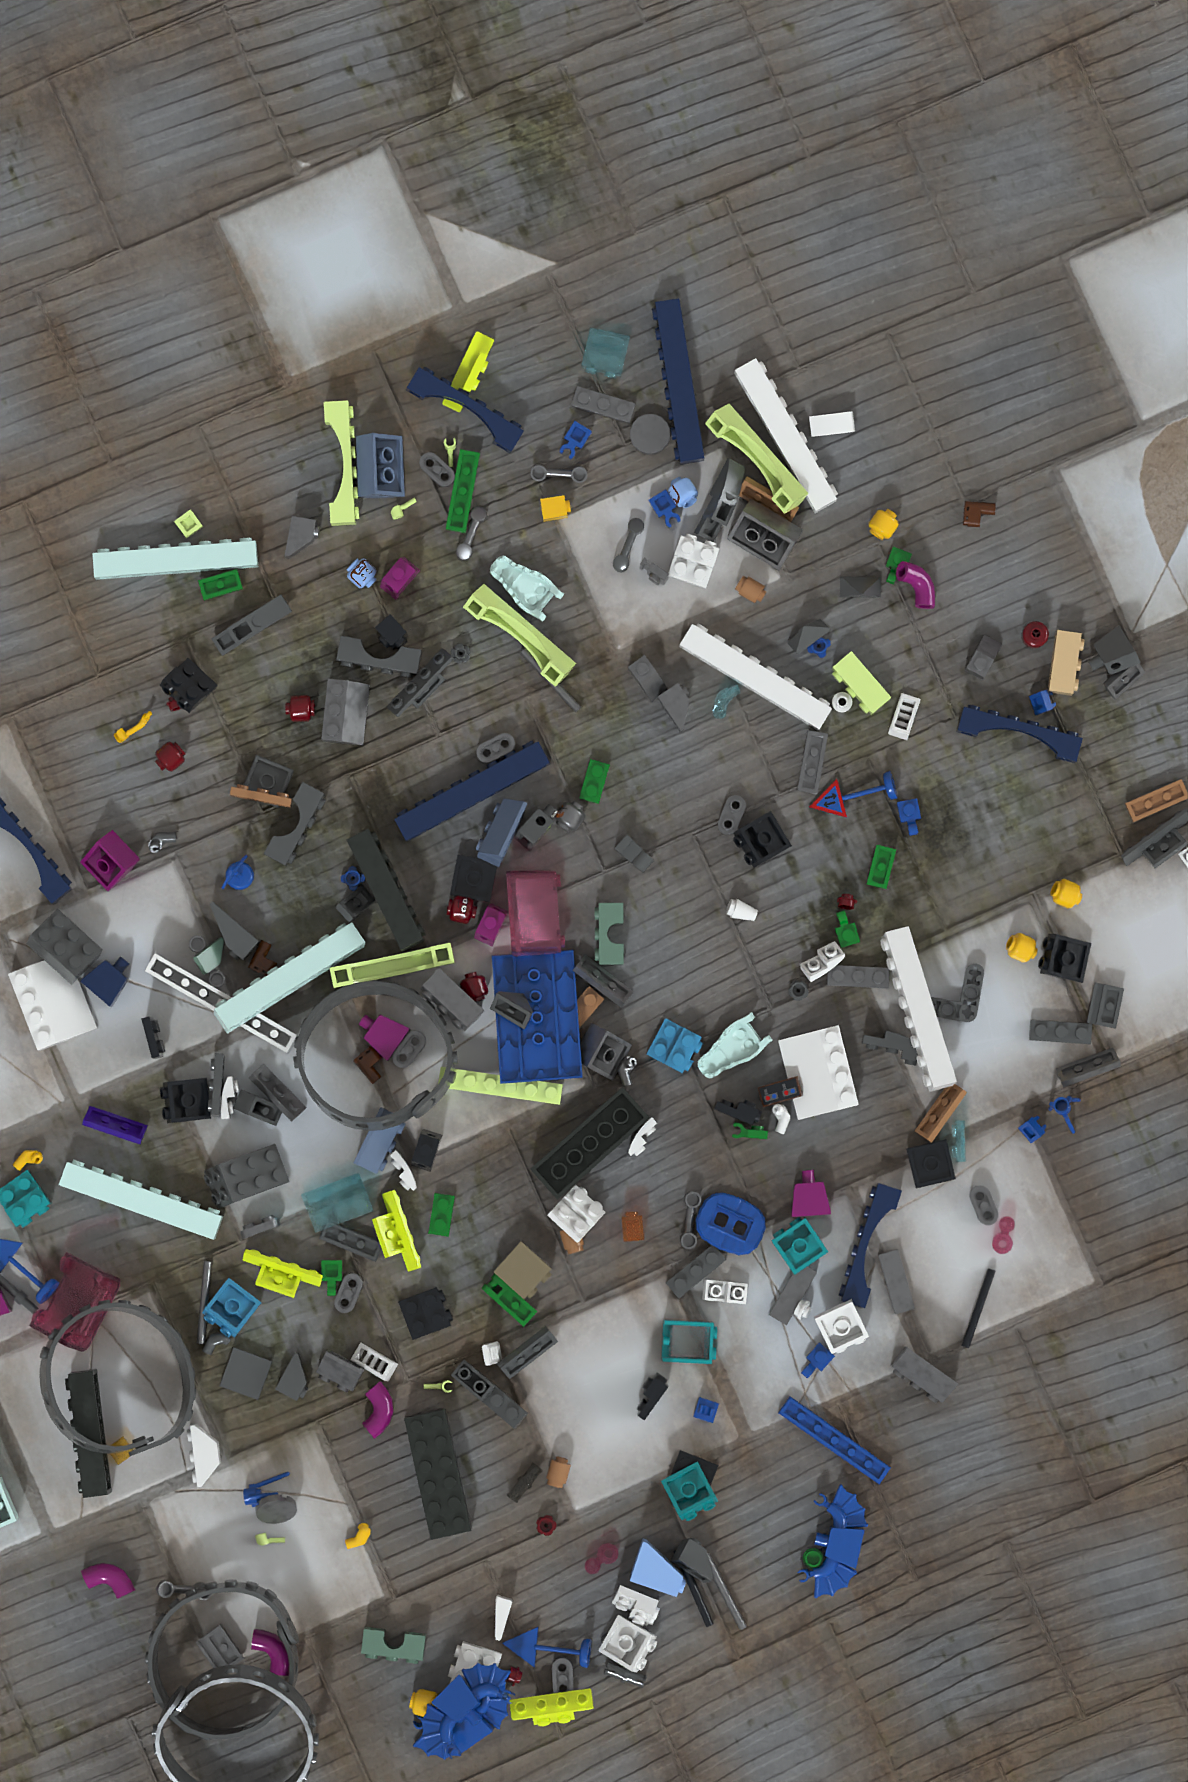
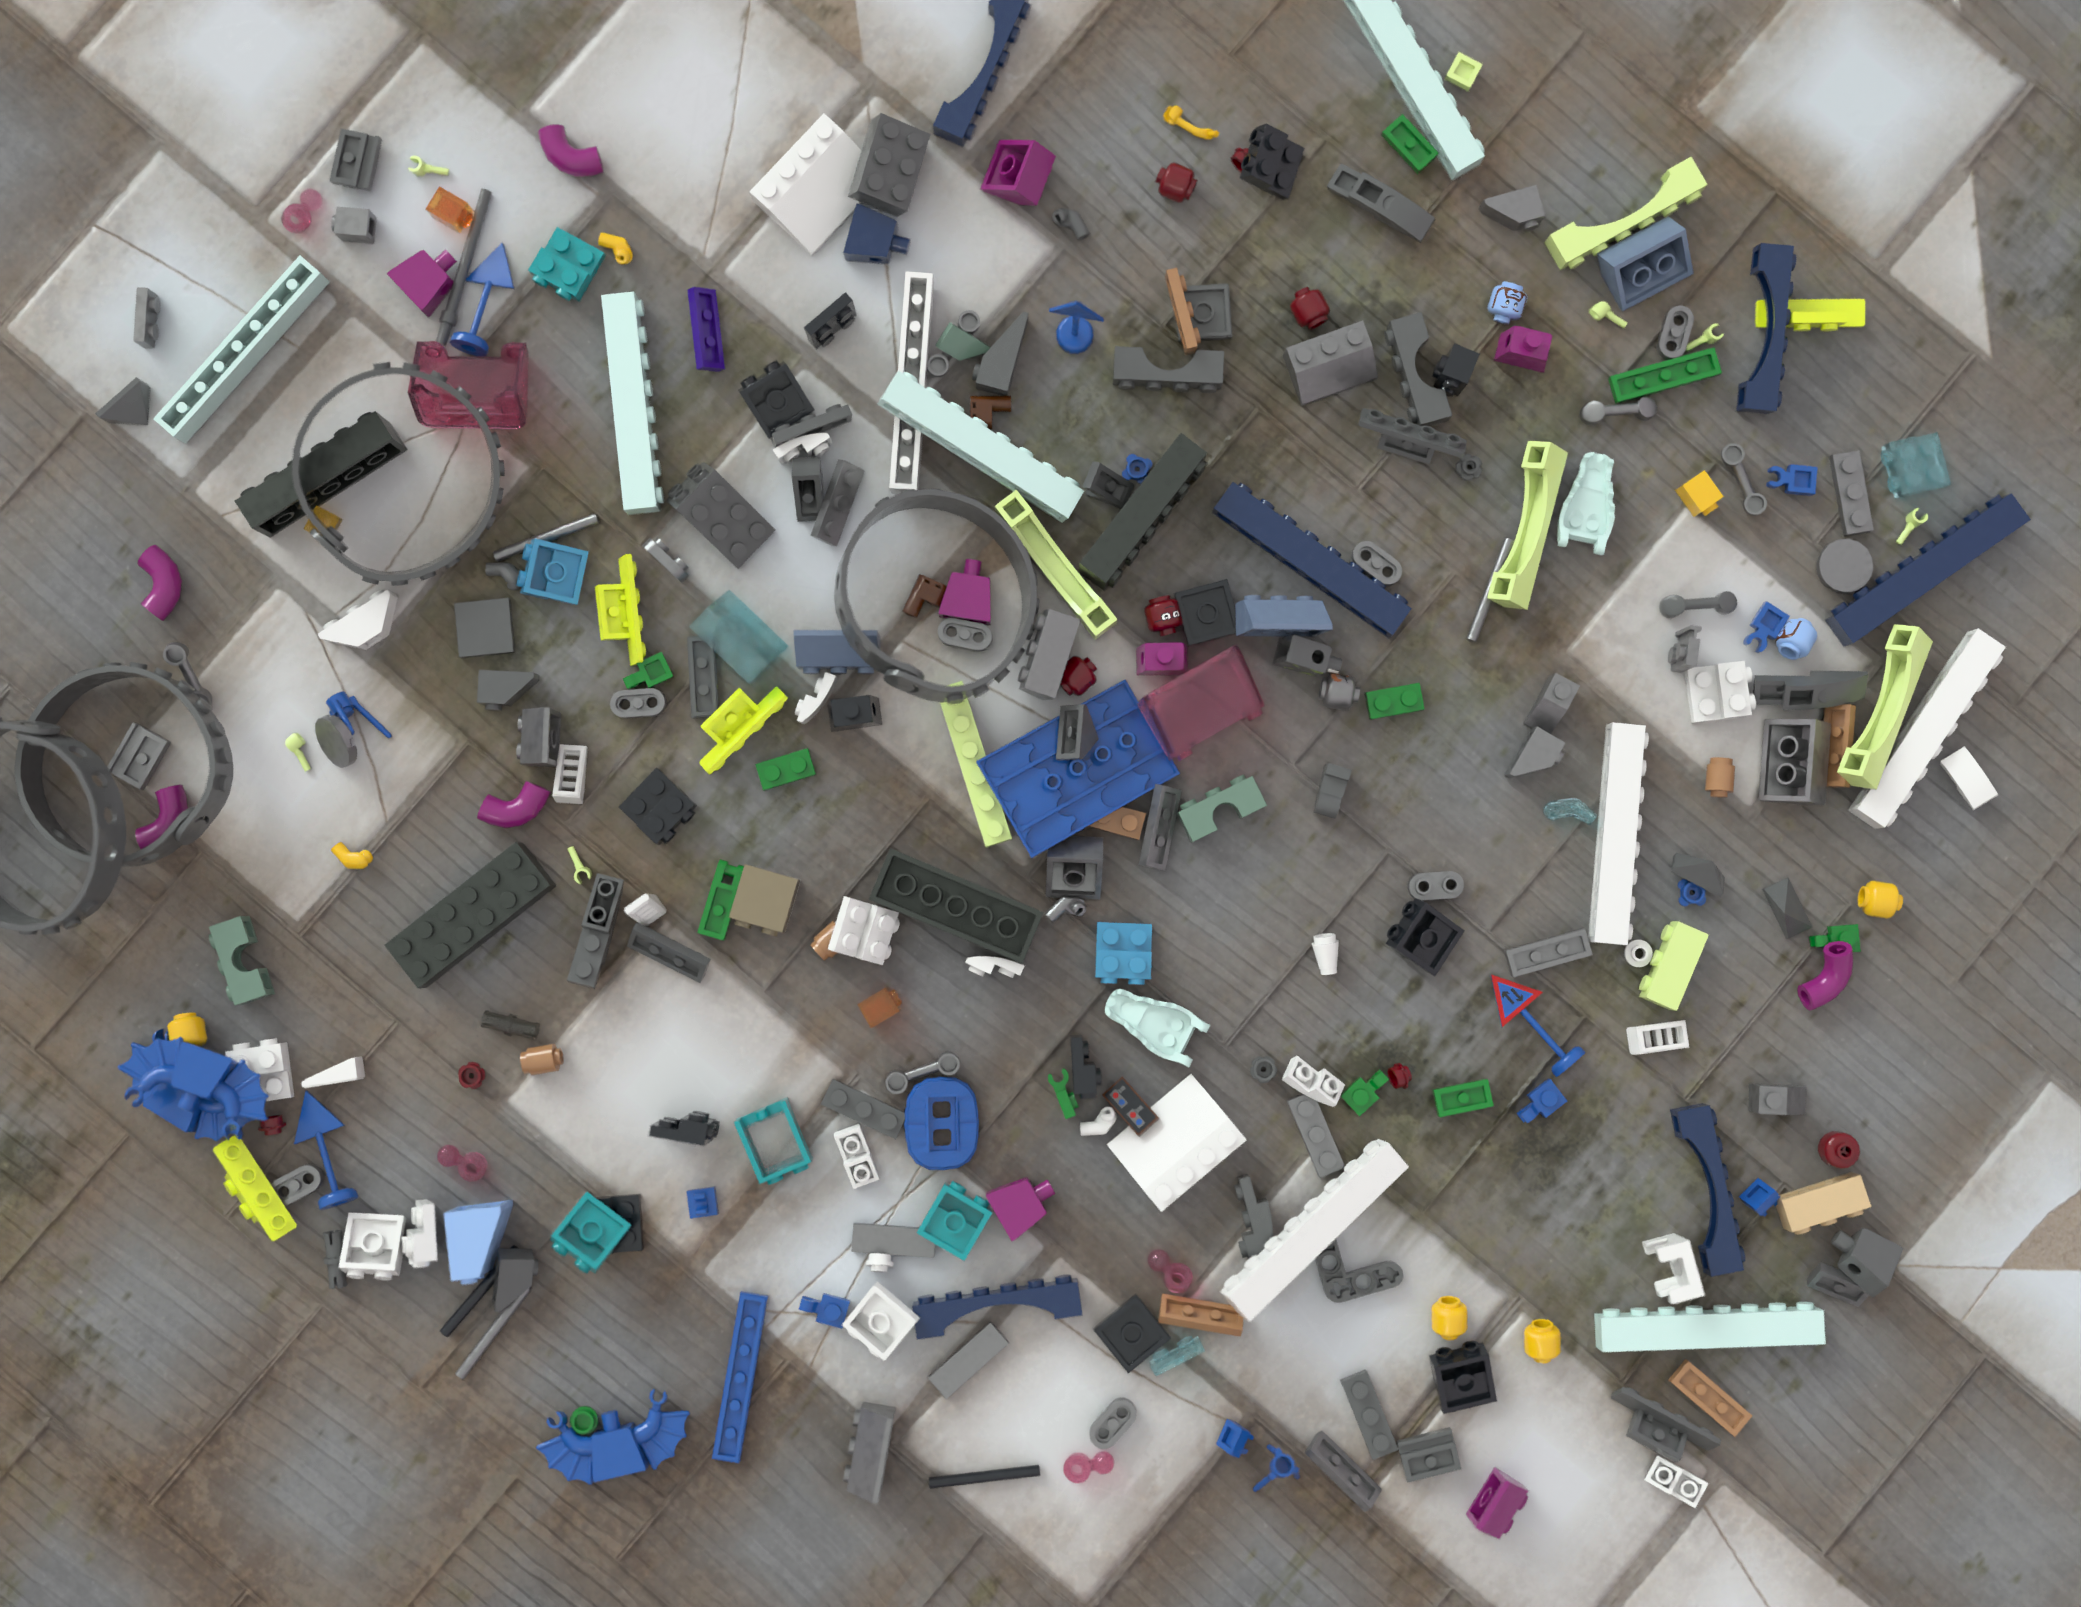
camera: 60 degrees right, 0 degrees up
reddish brown piece [963,501,996,527] -> none
none -> clear pink plate [1148,1249,1193,1293]
none -> magenta slope [1466,1467,1529,1539]
none -> light aqua brick [1594,1302,1826,1352]
none -> white panel [1642,1233,1704,1304]
none -> yellowish green hand [1896,508,1928,545]

